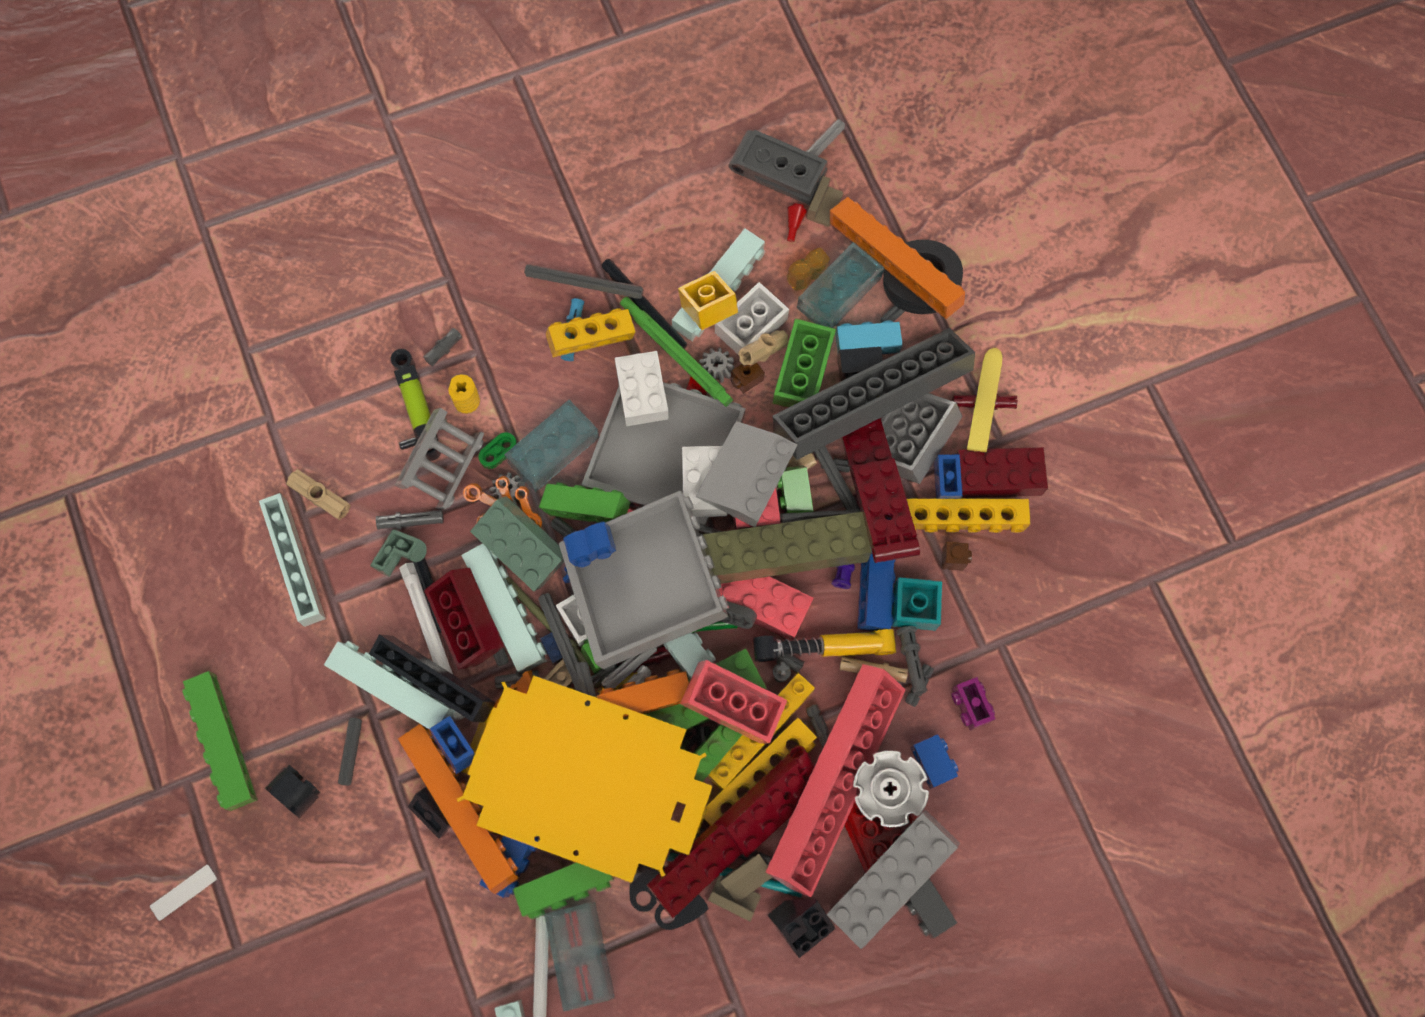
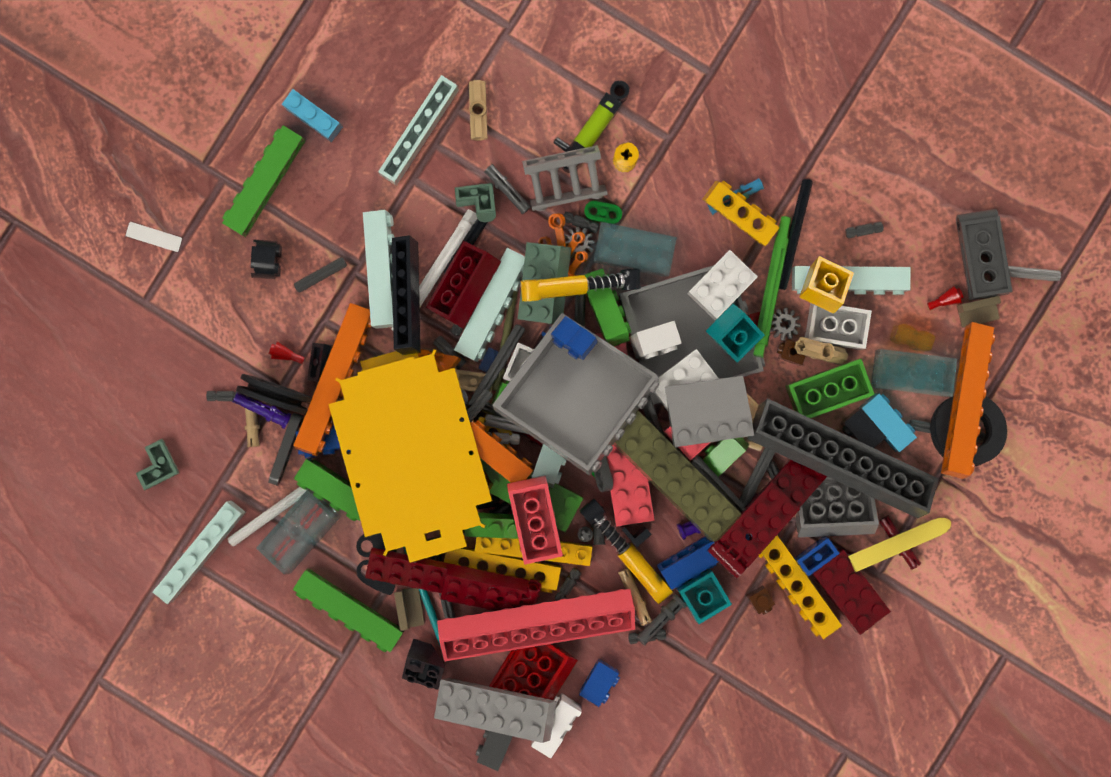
camera: 55 degrees right, 15 degrees up
dark grey pin [423,328,462,366] -> none
blue brick [430,716,475,774] -> none
dark grey axle [524,264,644,299] -> none
dark tan panel [720,853,772,902] -> none
white piece [853,751,929,827] -> none
magenta brick [951,677,995,731] -> none
none -> dark grey axle [206,391,237,401]
none -> dark purple pin [232,391,291,429]
none -> black tyre [236,374,312,415]
none -> tan pin [244,395,260,447]
none -> red cone [268,341,305,364]
none -> dark grey beam [268,413,303,486]
none -> medium azure brick [282,89,343,142]
none -> bright green brick [293,568,405,652]
none -> yellow piece [520,269,641,301]
none -> white wedge [531,693,582,758]
none -> dark grey axle [564,212,599,233]
none -> black panel [620,526,652,547]
none -> white brick [629,321,682,361]
none -> teal brick [706,304,765,363]
none -> dark grey axle [845,222,884,239]

